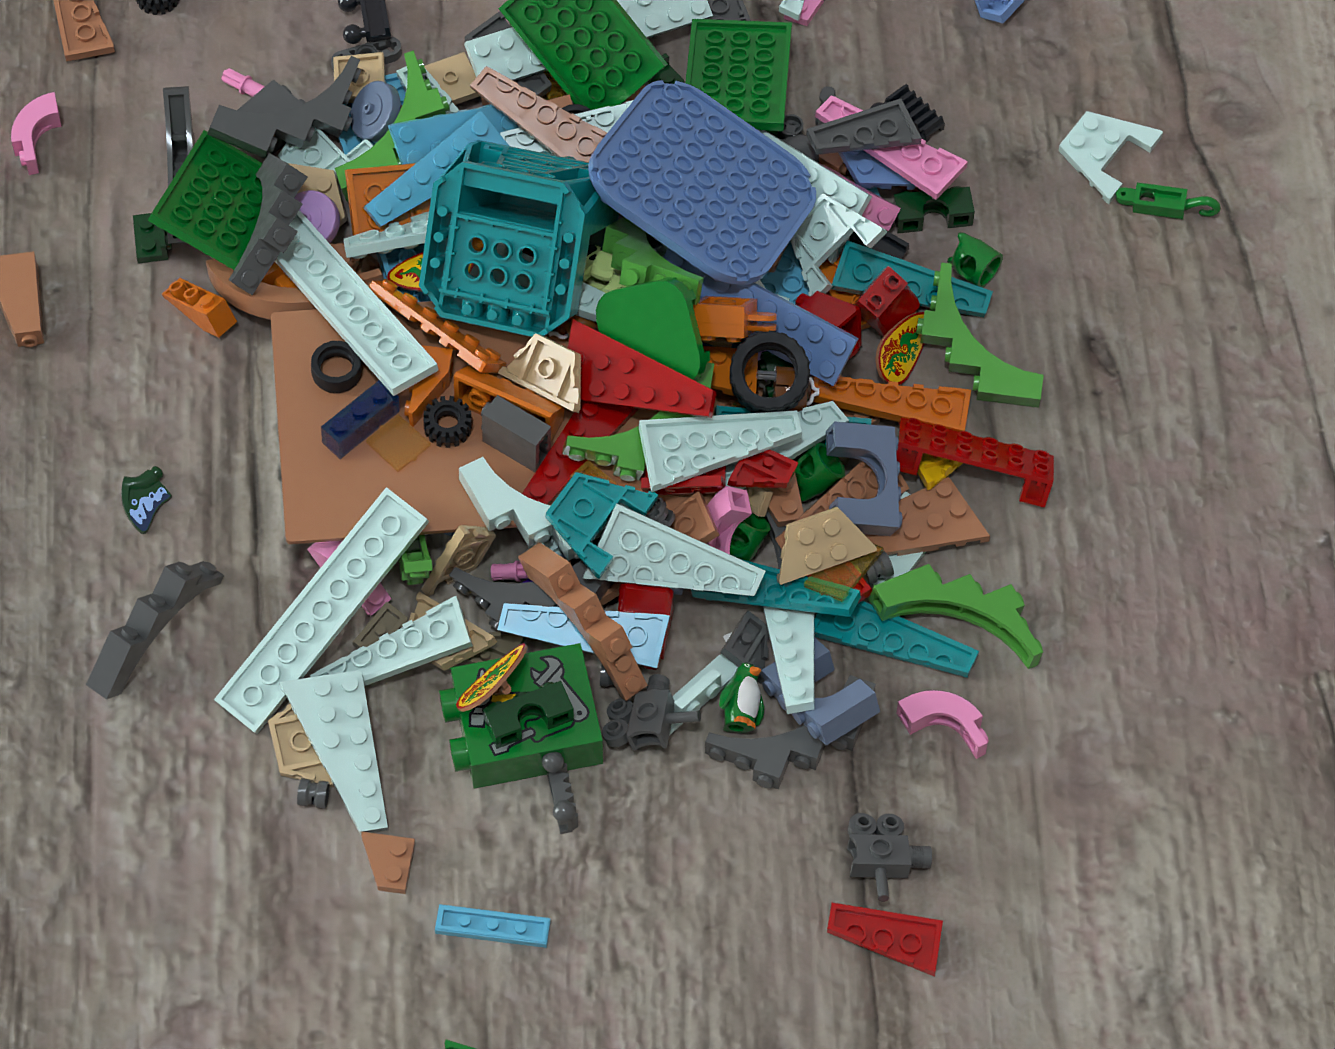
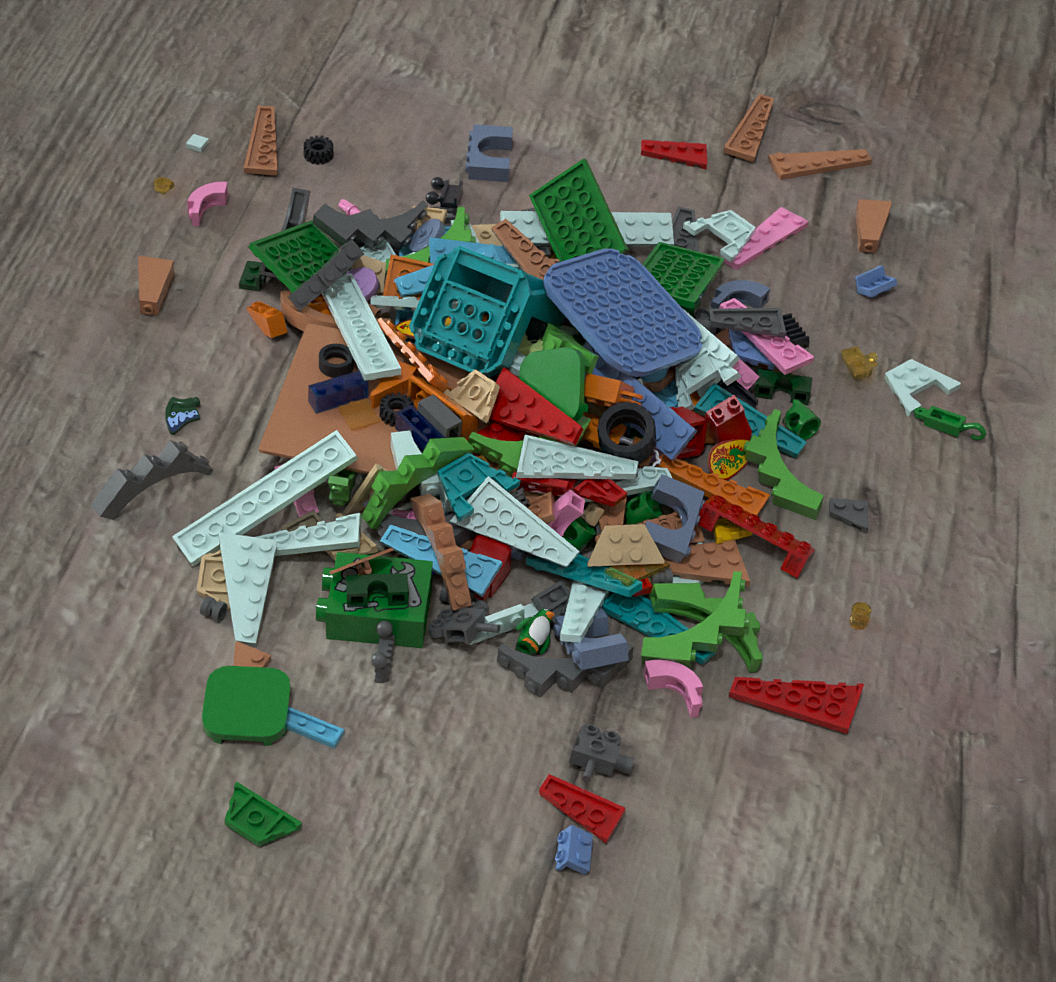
camera: 15 degrees right, 15 degrees down
none -> green tile [202,666,291,746]
none -> bright green arch [361,437,475,529]
none -> clear blue brick [395,405,445,453]
none -> medium blue bracket [555,825,593,875]
none -> bright green arch [641,571,750,669]
none -> sand blue arch [710,280,770,309]
none -> red wing [728,677,864,734]
none -> dark grey wing [829,498,869,533]
none -> clear yellow plate [841,346,878,379]
none -> clear yellow wheel [849,602,872,630]

